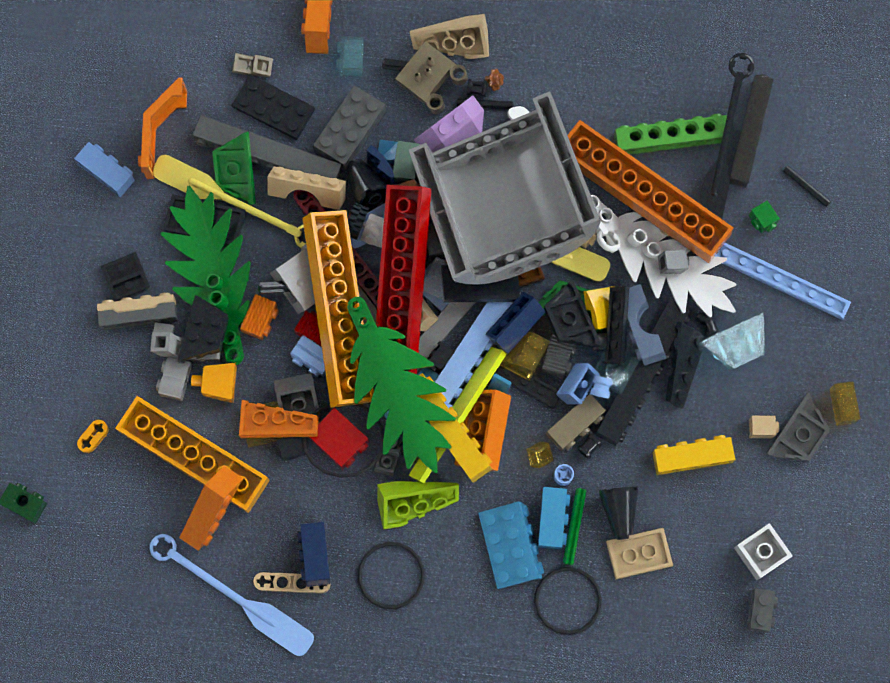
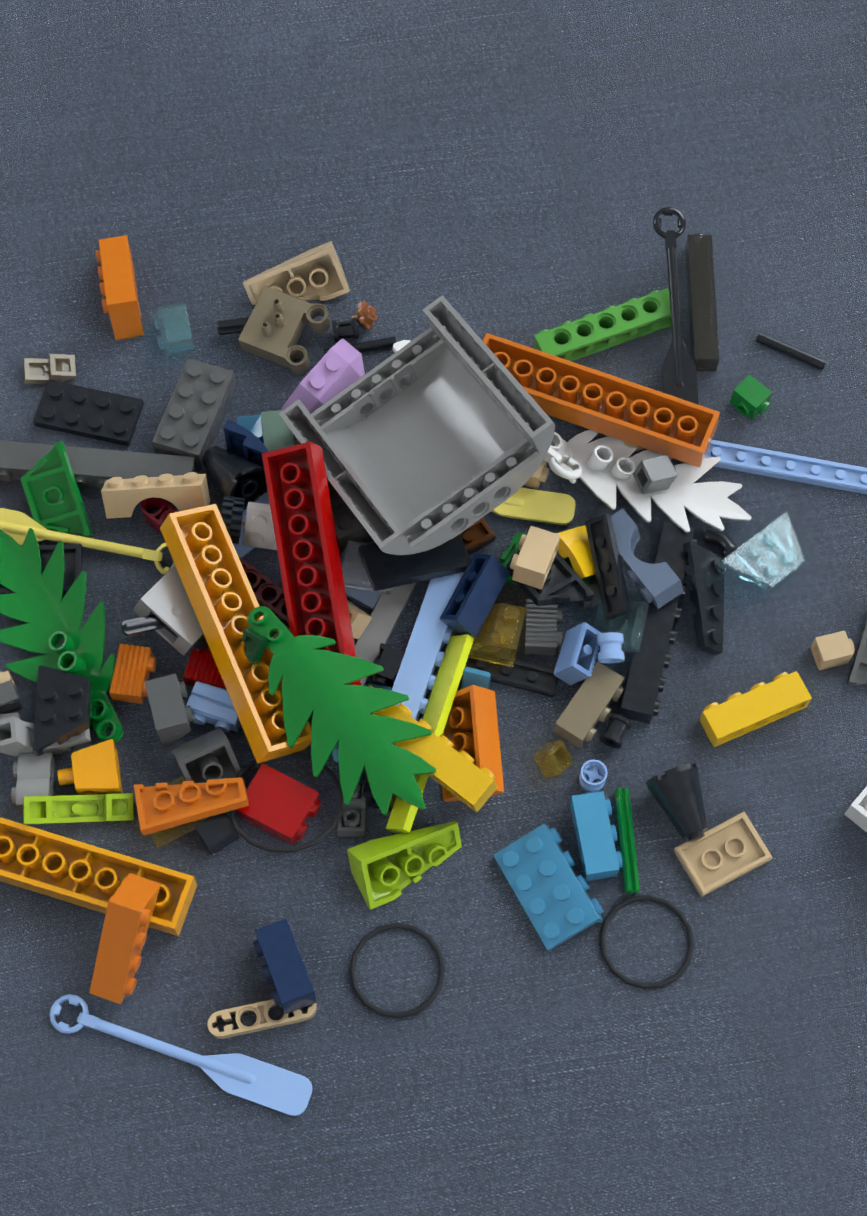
camera: 15 degrees left, 10 degrees down
none -> lime slope [23,793,134,824]
none -> dark grey slope [145,673,194,748]
none -> dark green tile [242,628,269,664]
none -> tan brick [510,526,560,590]

